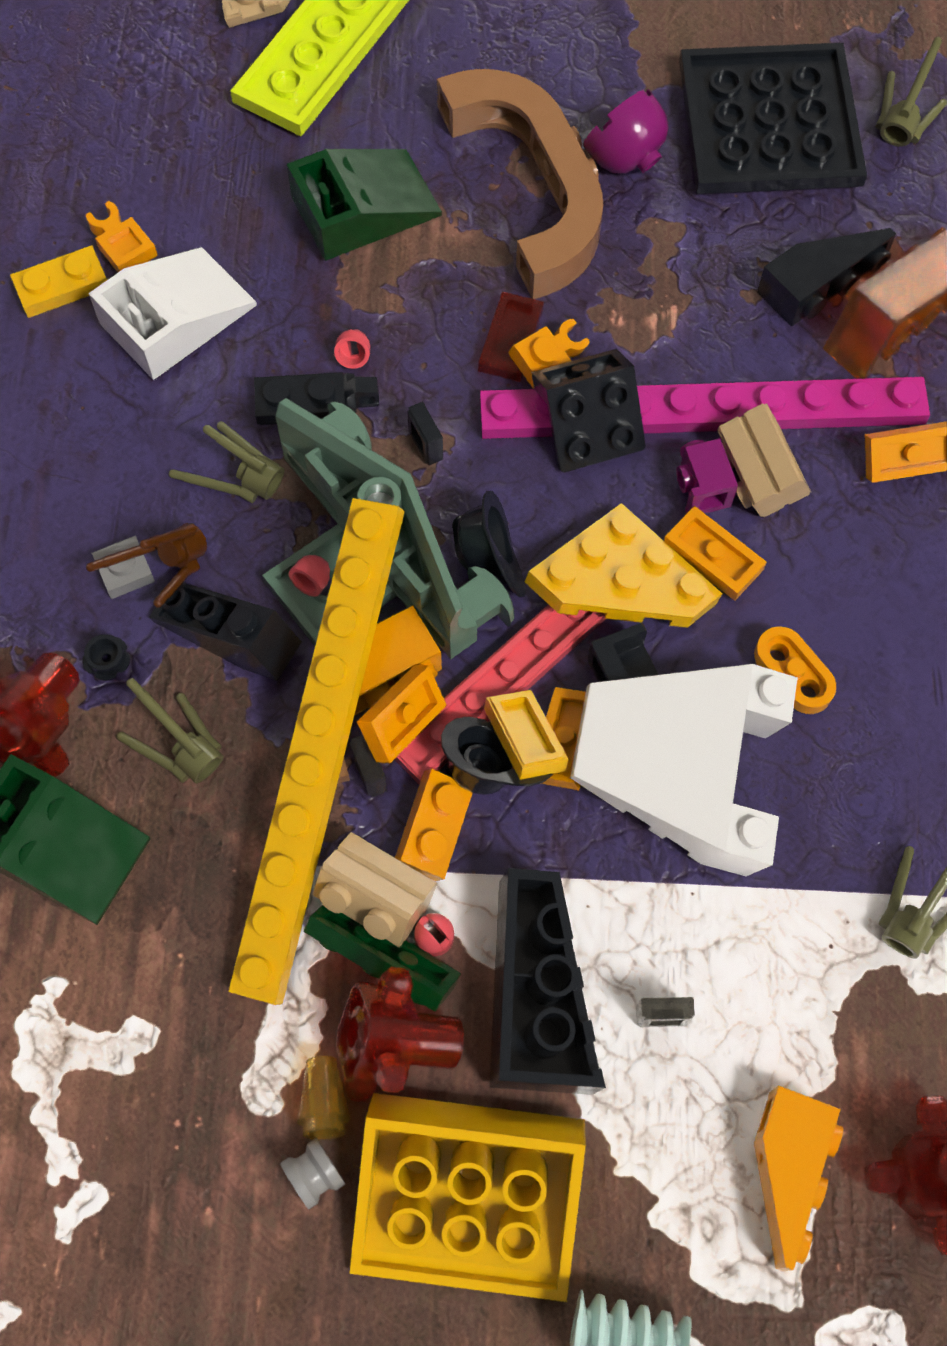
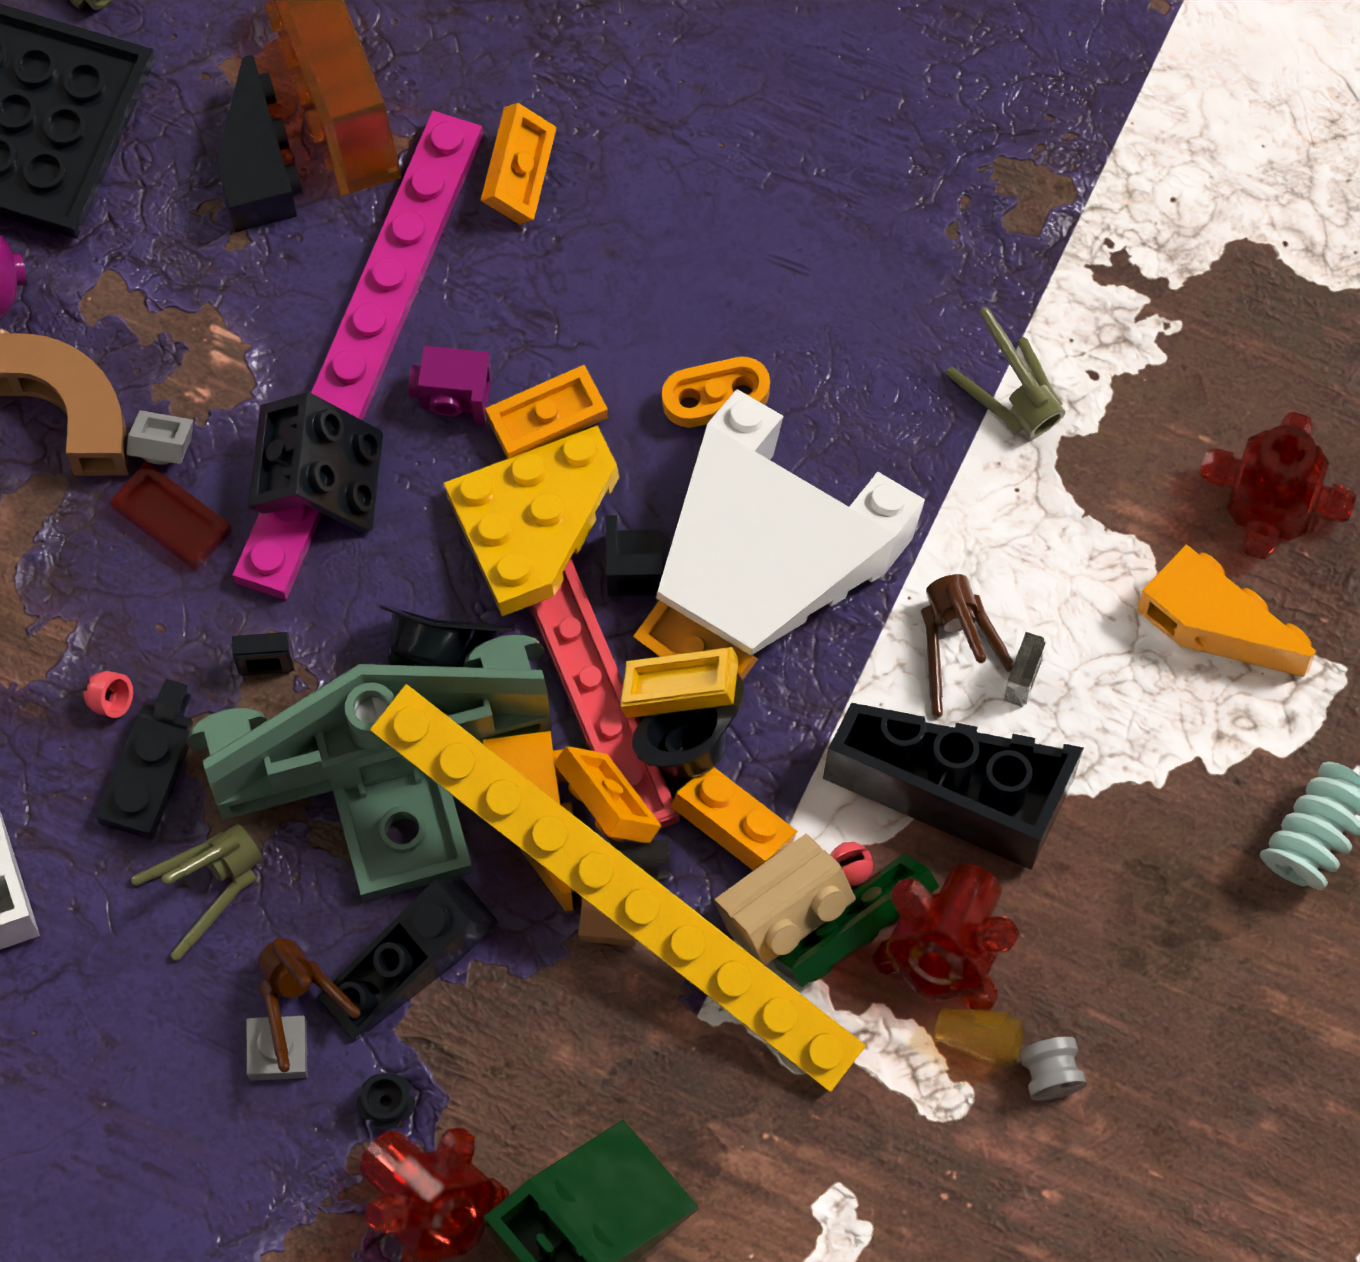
camera: 65 degrees left, 0 degrees up
olive plant [116,678,224,784] -> none
coral hinge [289,555,330,597] -> none
yellow slope [349,1093,586,1302] -> none
light orange plate [508,319,590,389] -> none
tan brick [717,403,811,517] -> none
none -> light grey plate [126,410,193,465]
none -> reddish brown plant [920,574,1016,718]

